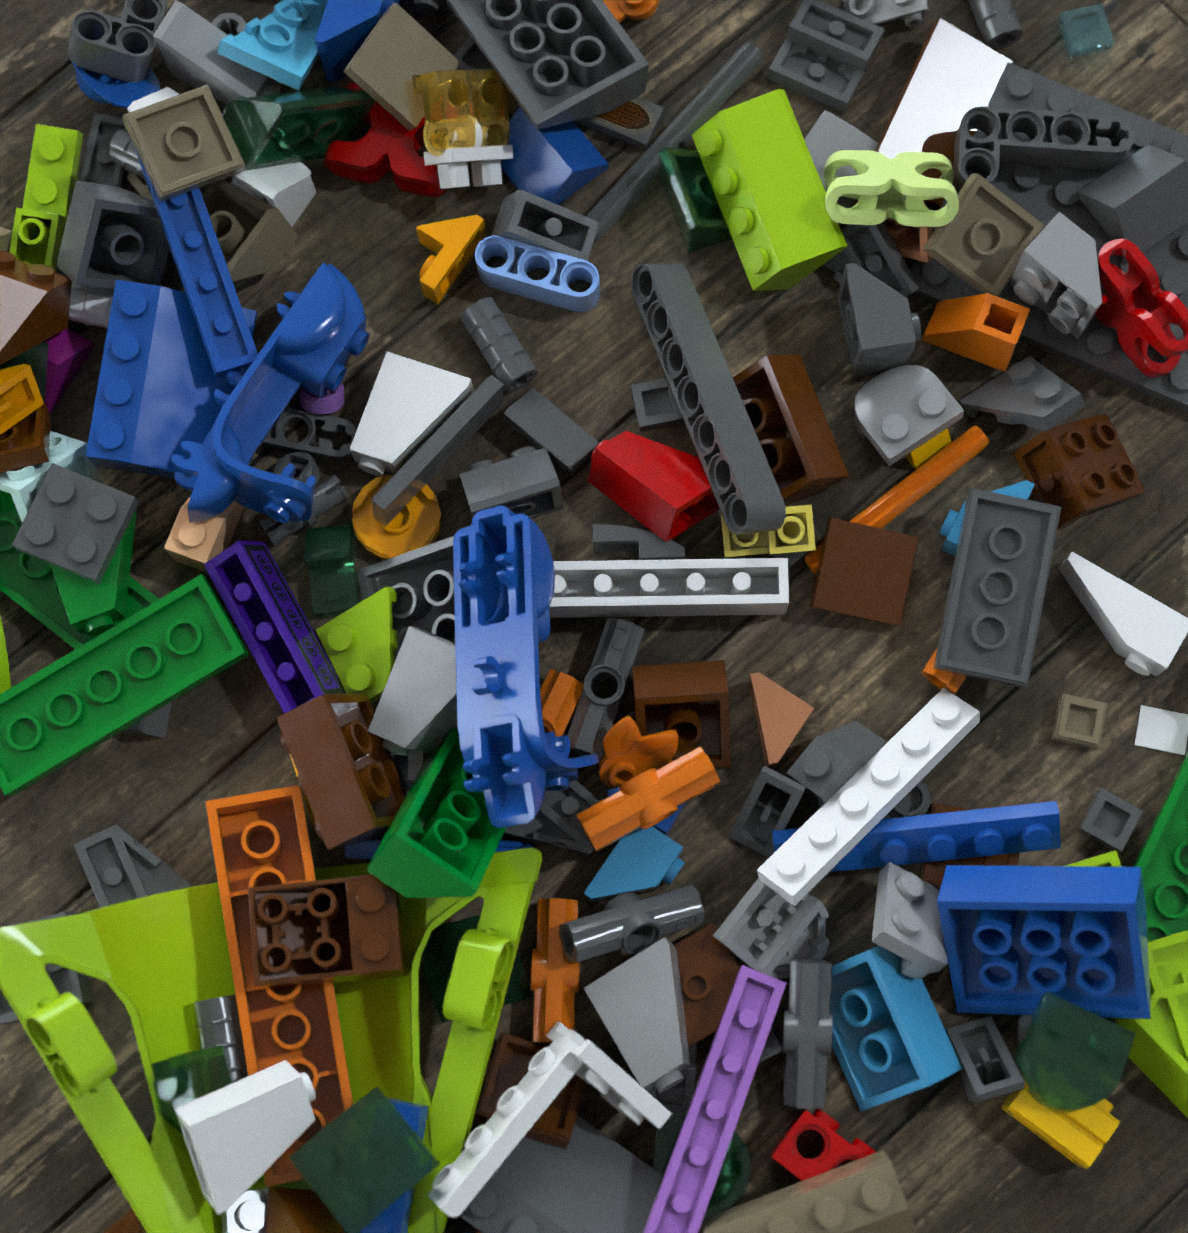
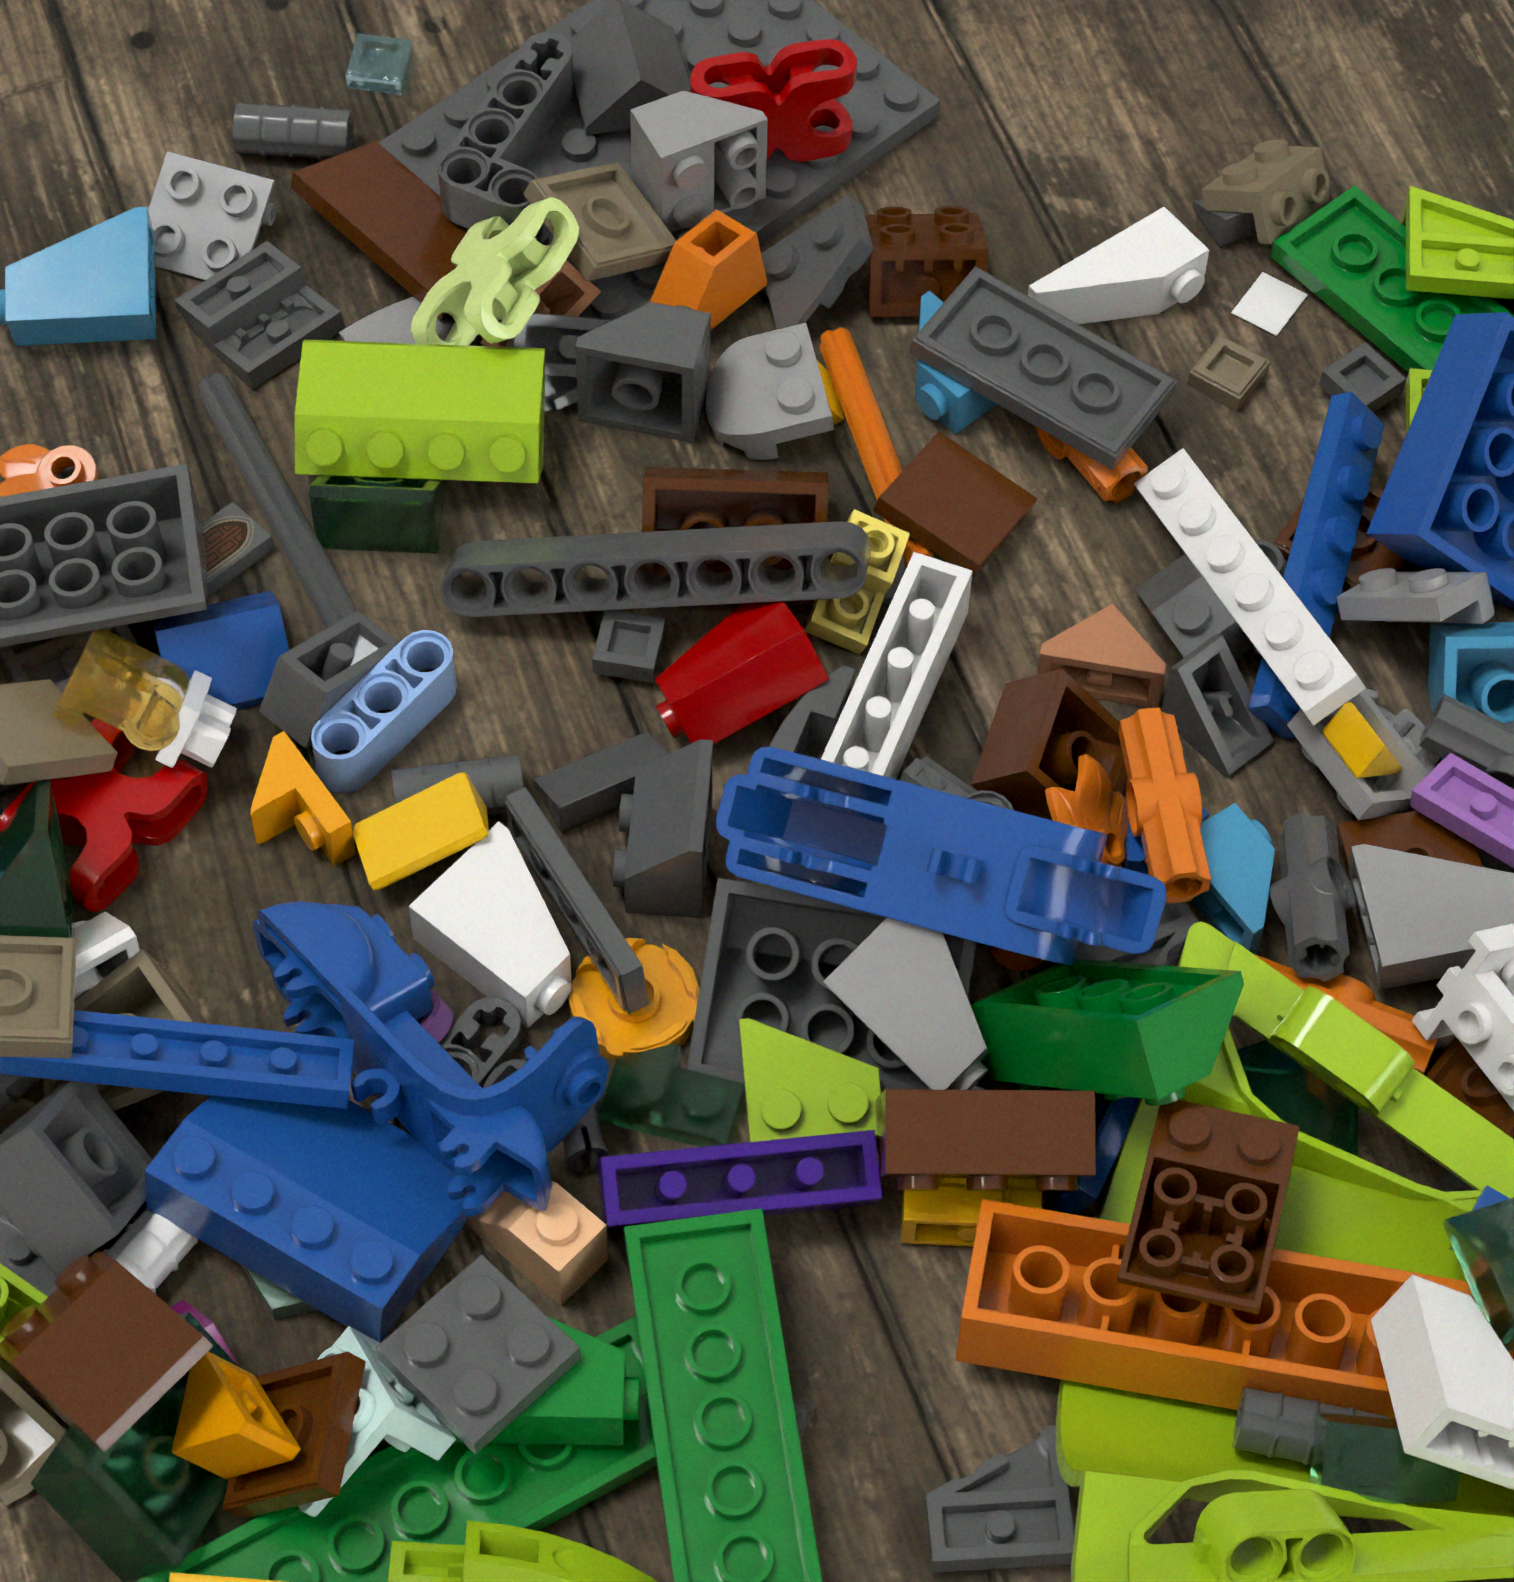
camera: 75 degrees left, 20 degrees down
none -> yellow slope [353,772,489,891]
none -> yellow slope [1322,702,1402,778]

